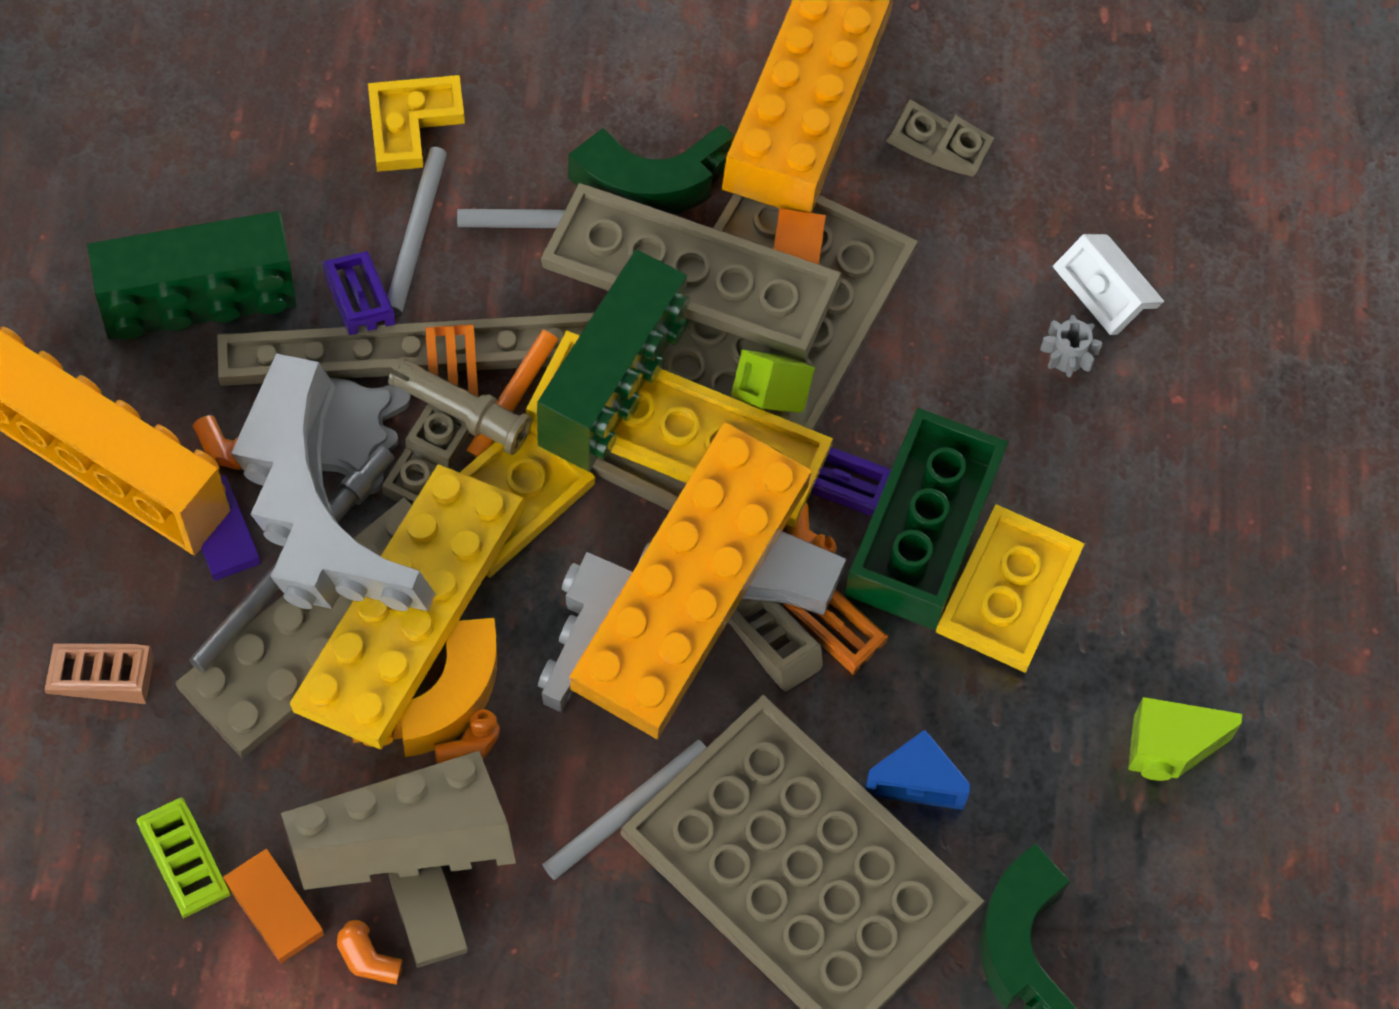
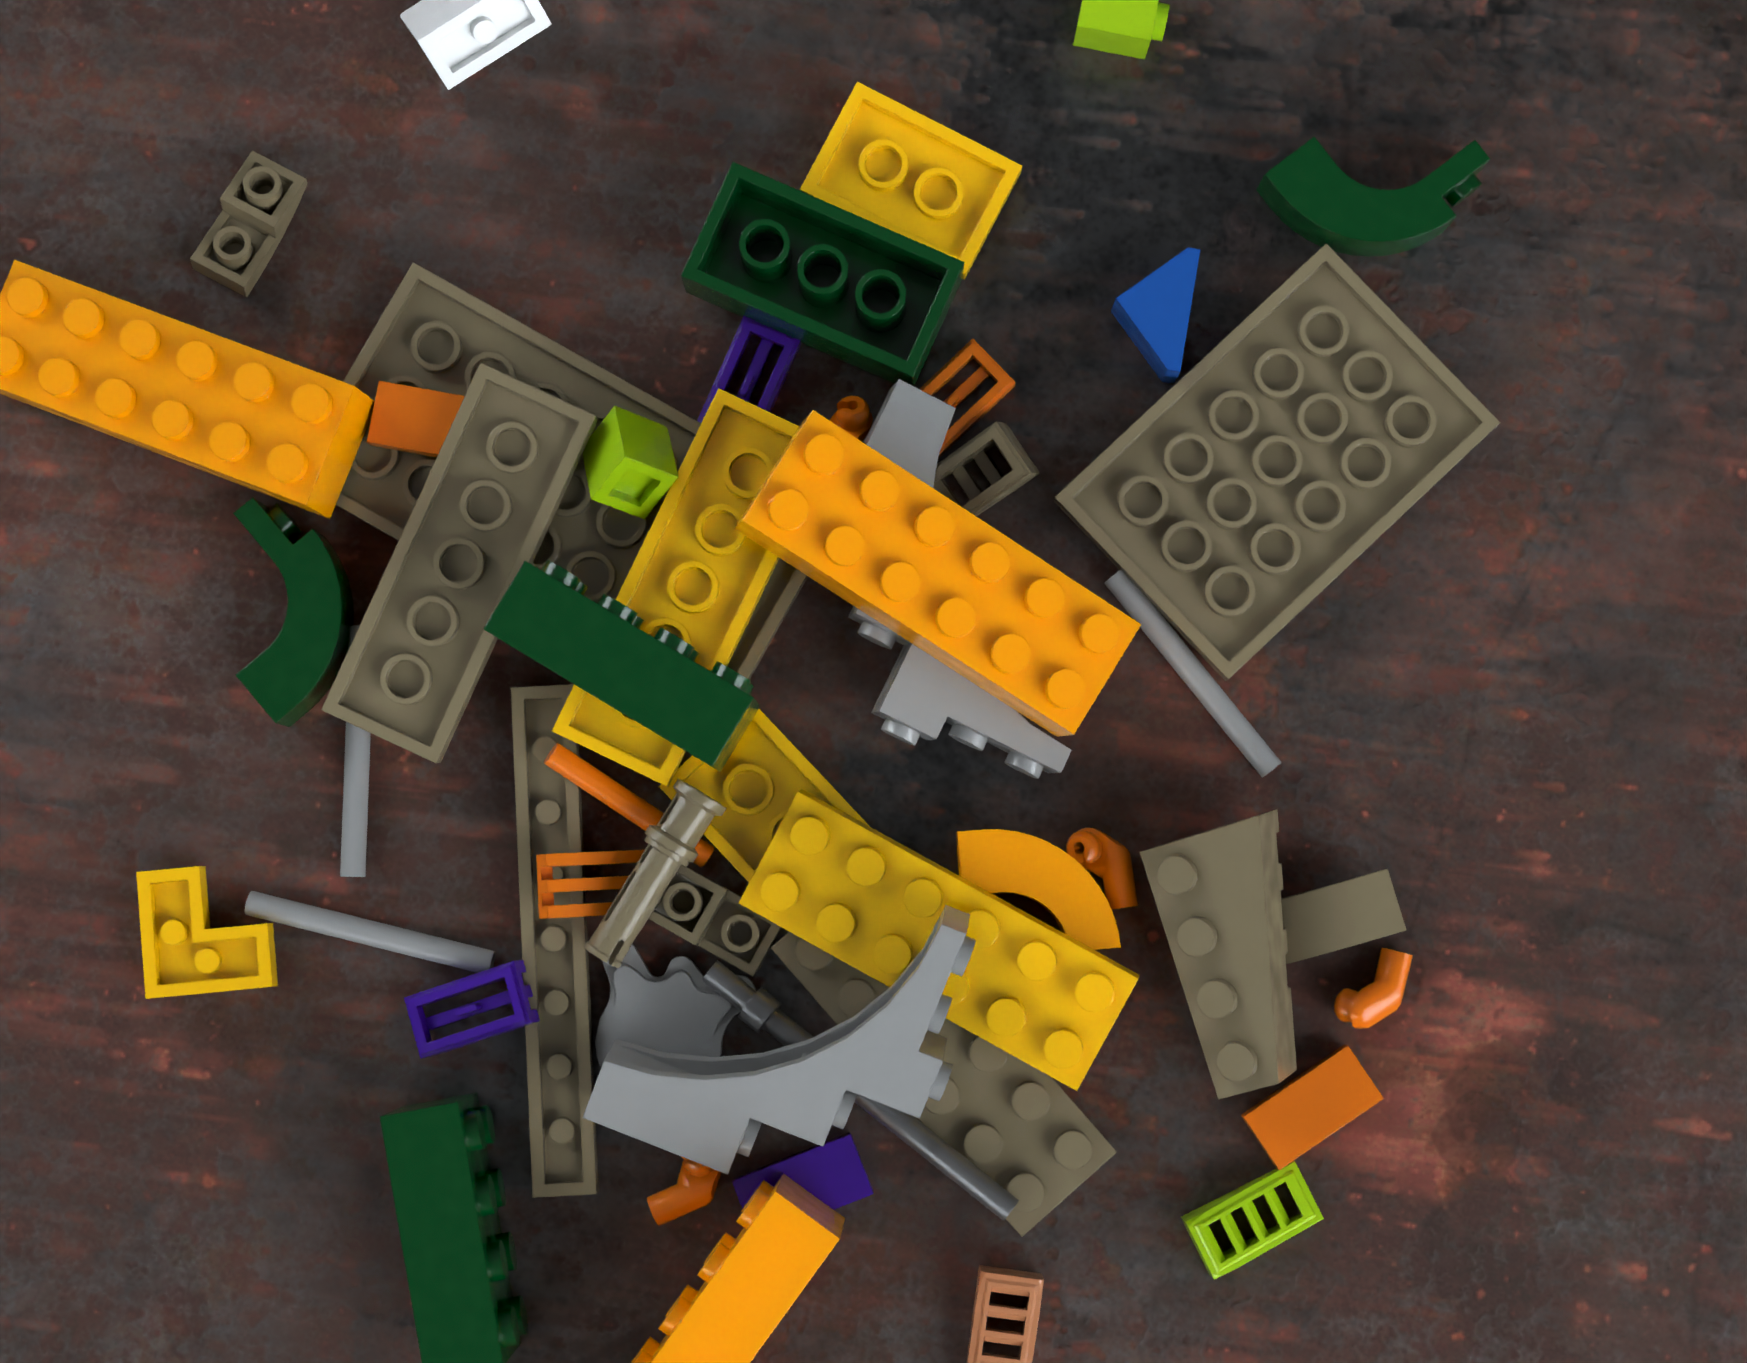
camera: 80 degrees left, 20 degrees up
light grey gear [1040,315,1102,377] -> none

